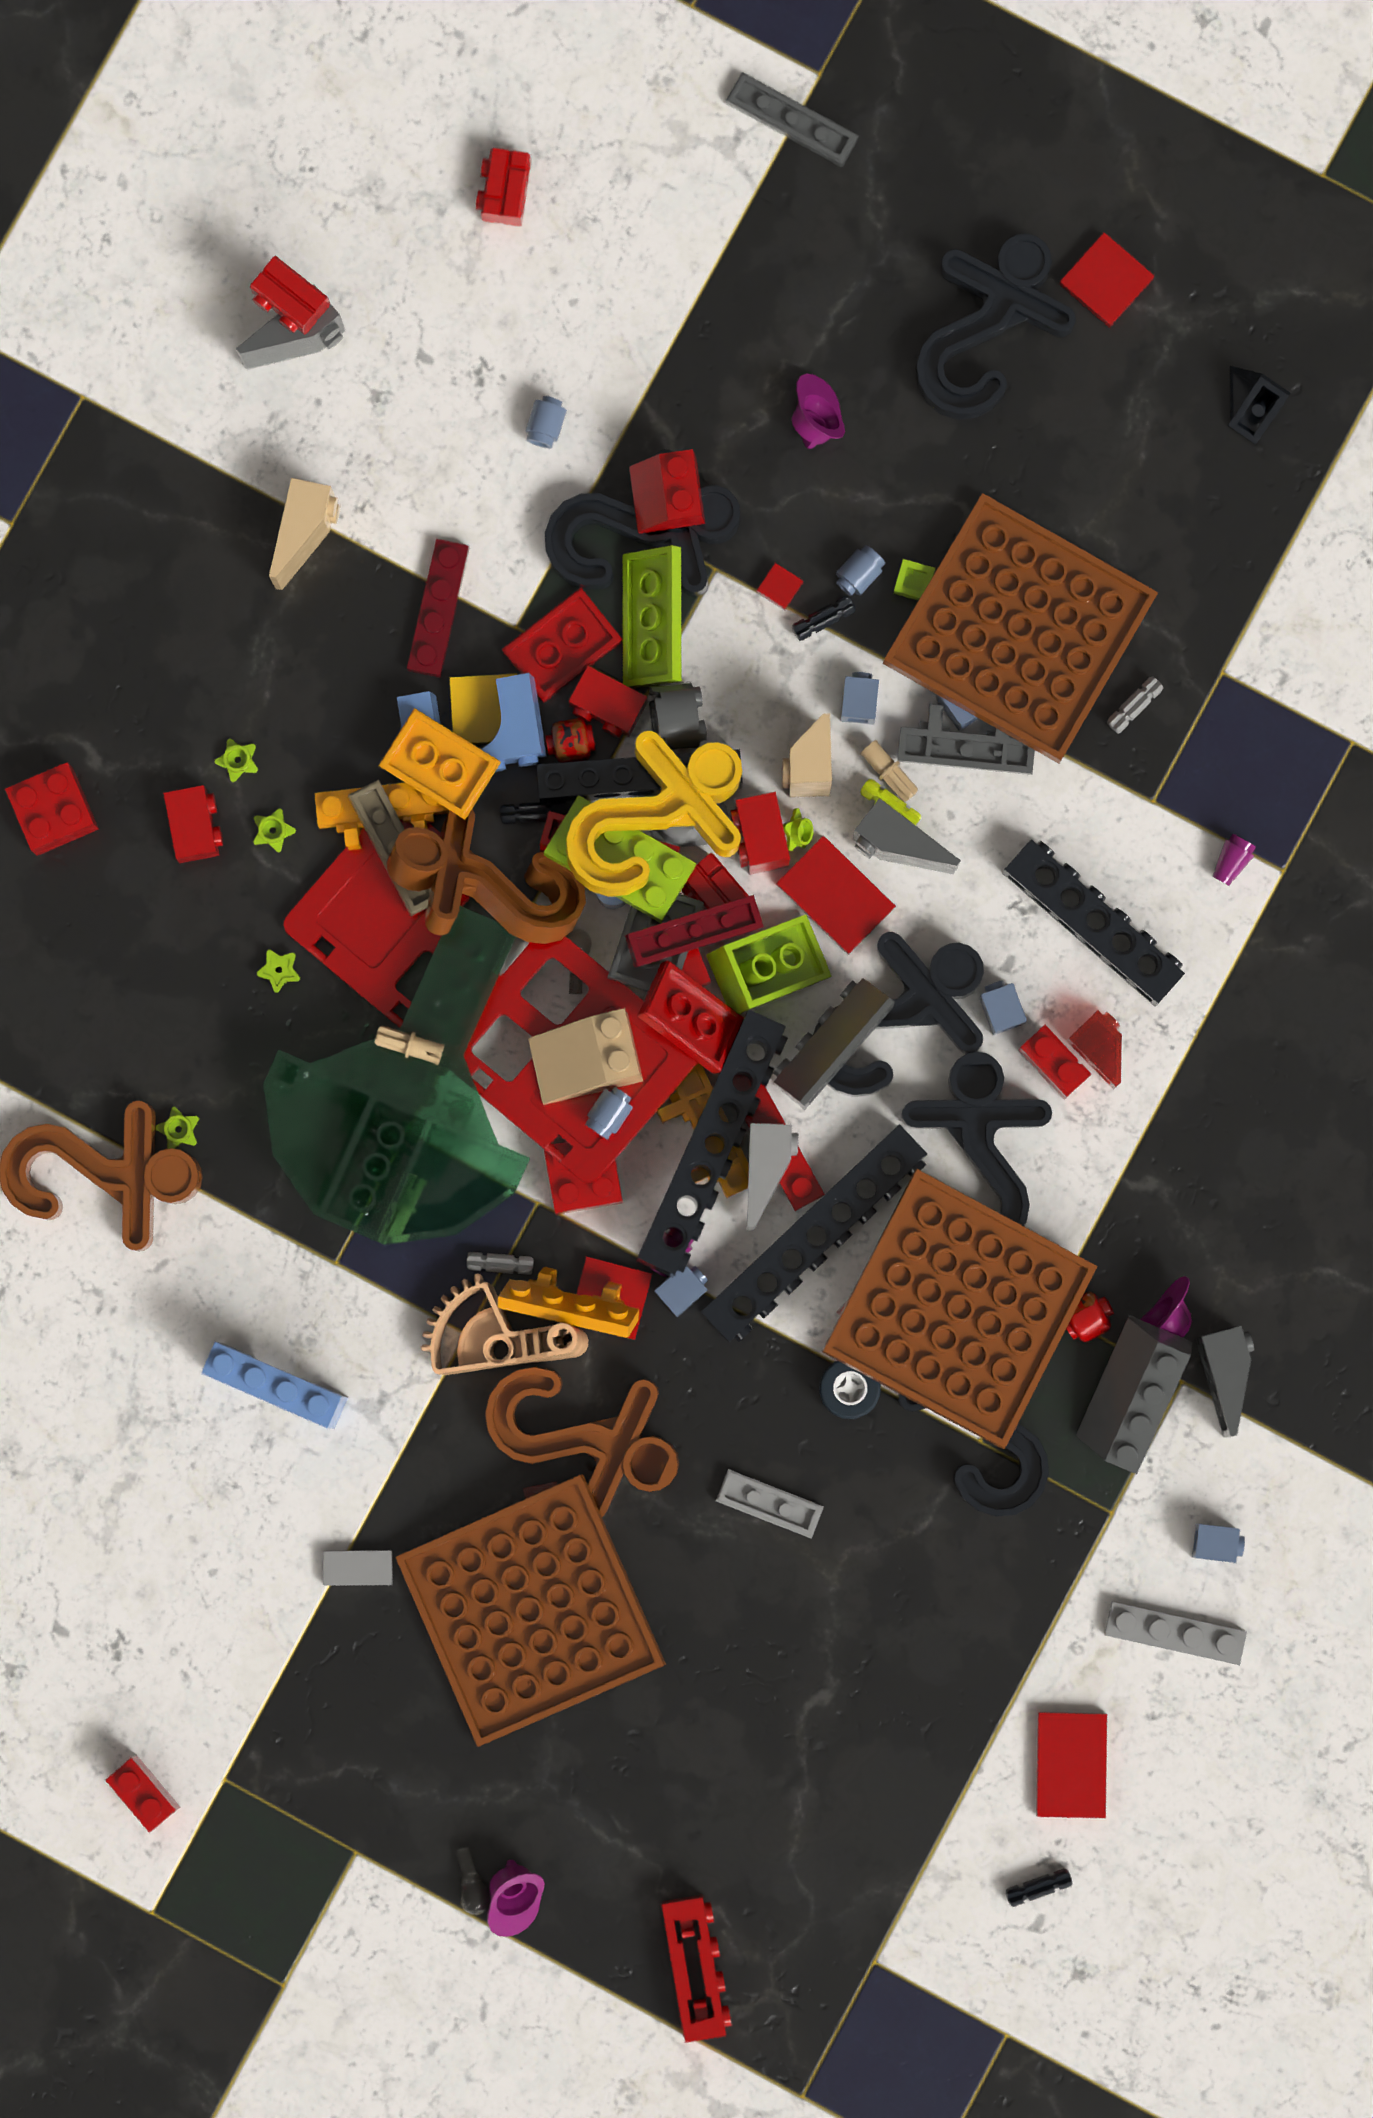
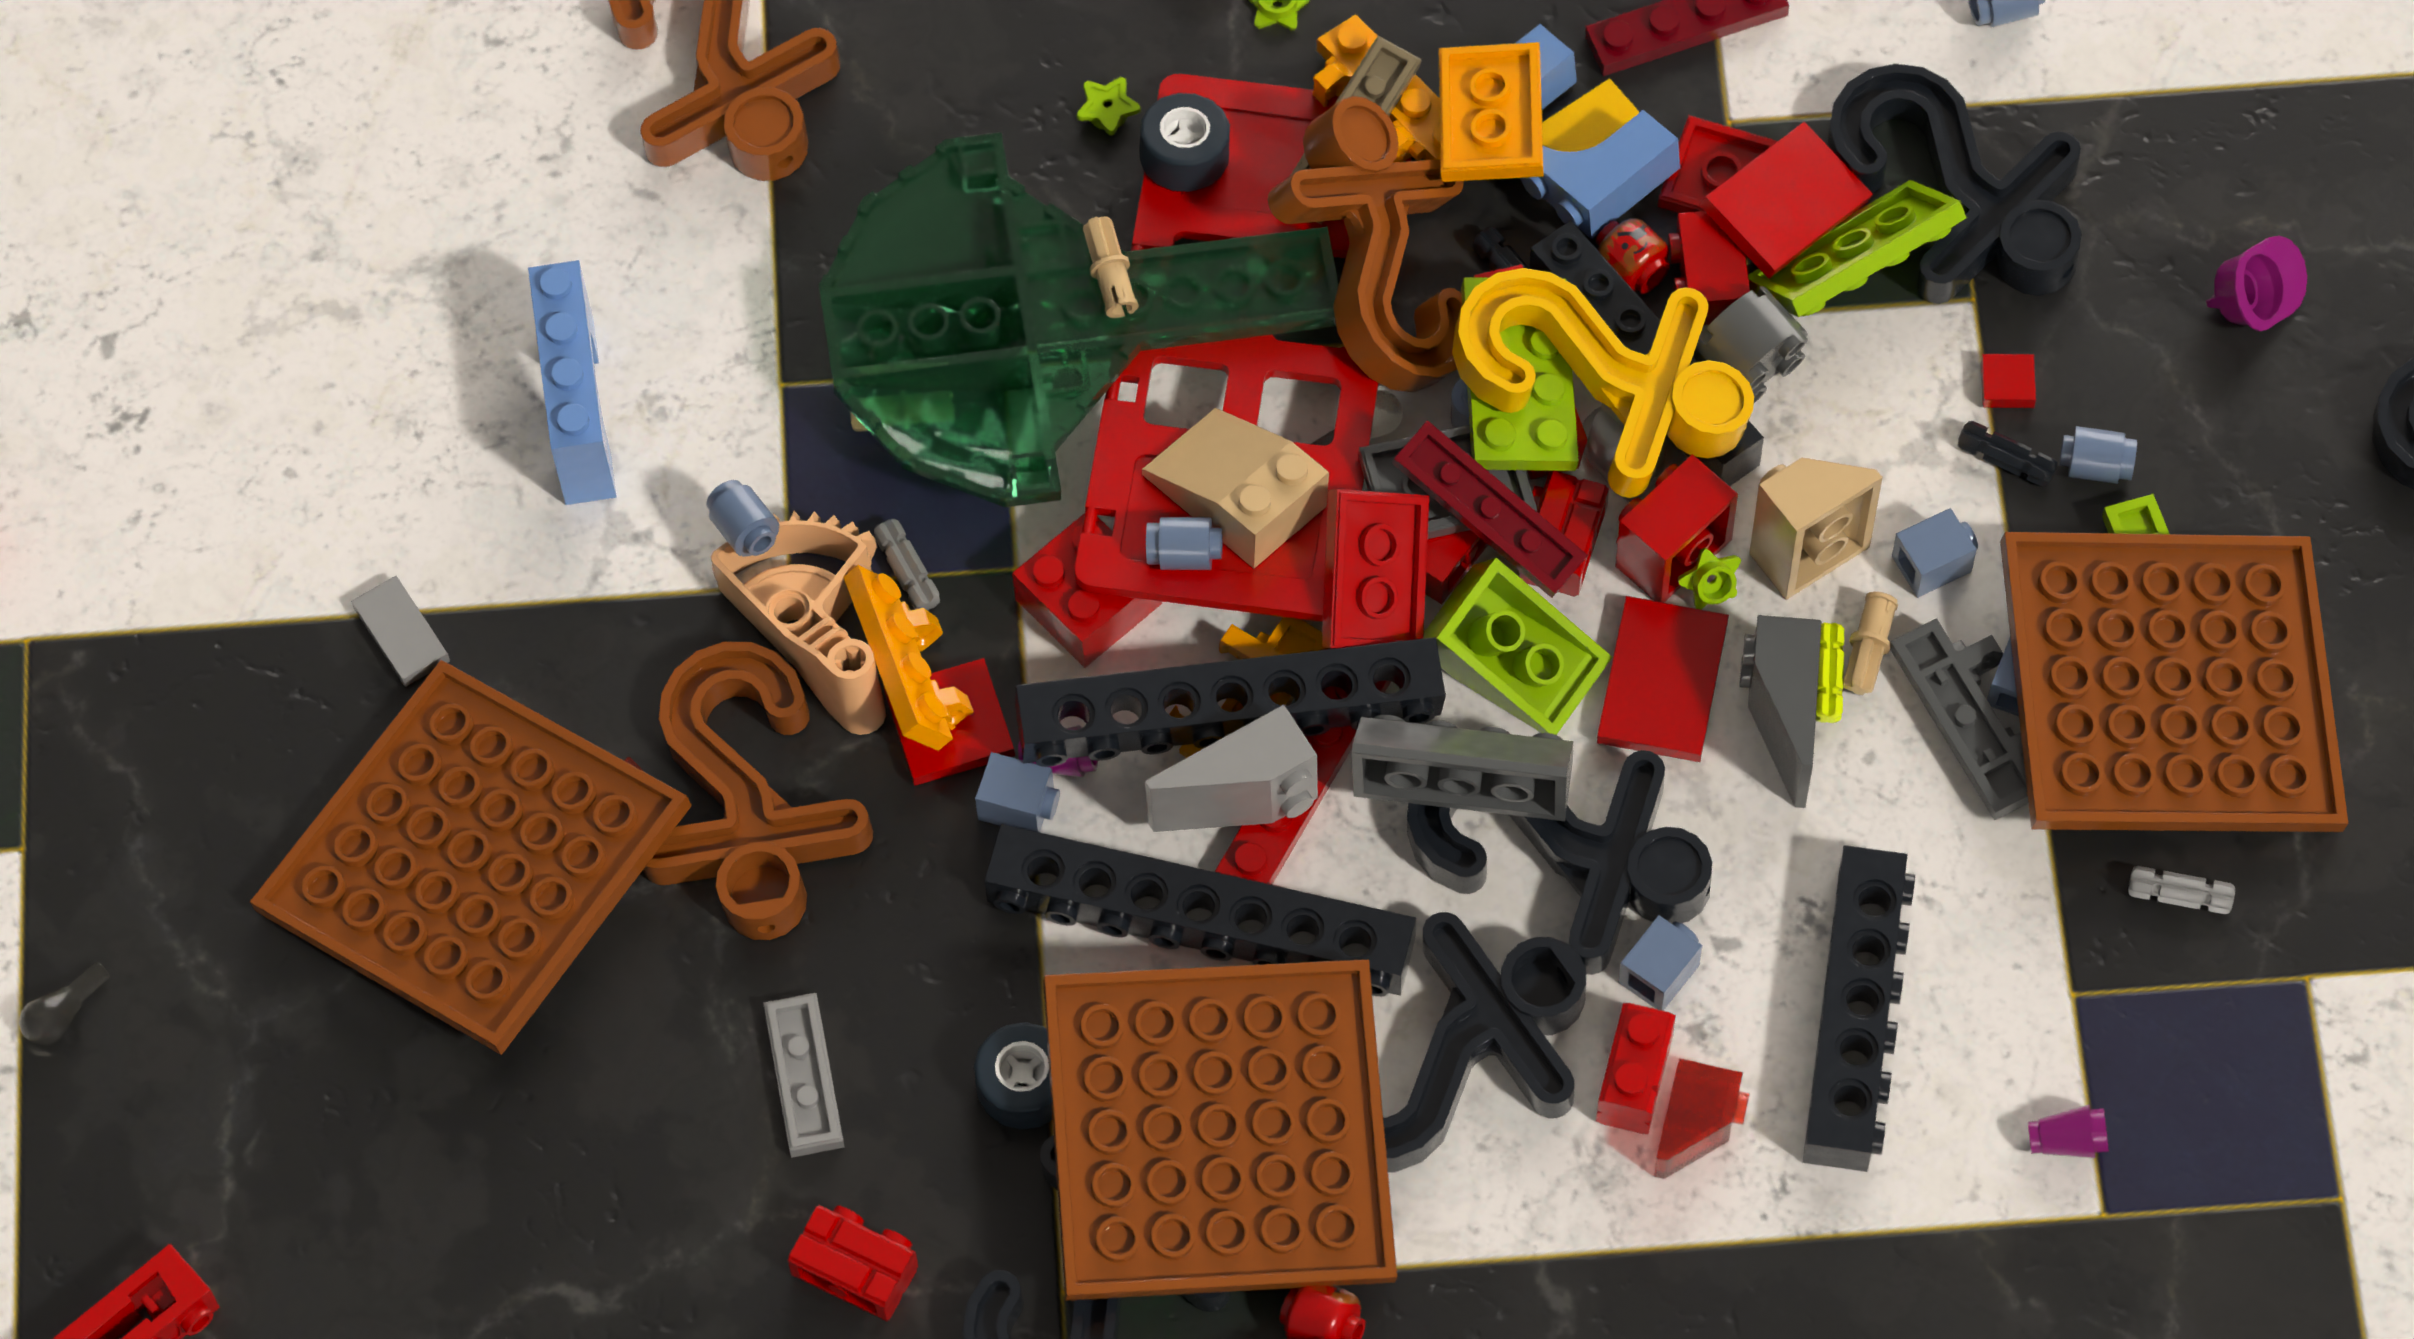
camera: 55 degrees right, 20 degrees down
lime plate [156,1107,199,1149] -> none
magenta piece [488,1859,545,1937] -> none
red slope [629,449,705,534] -> none
none -> sand blue brick [706,480,779,557]
none -> red brick [787,1205,918,1321]
none -> black wheel [1140,93,1230,192]
none -> red tile [1700,122,1873,279]

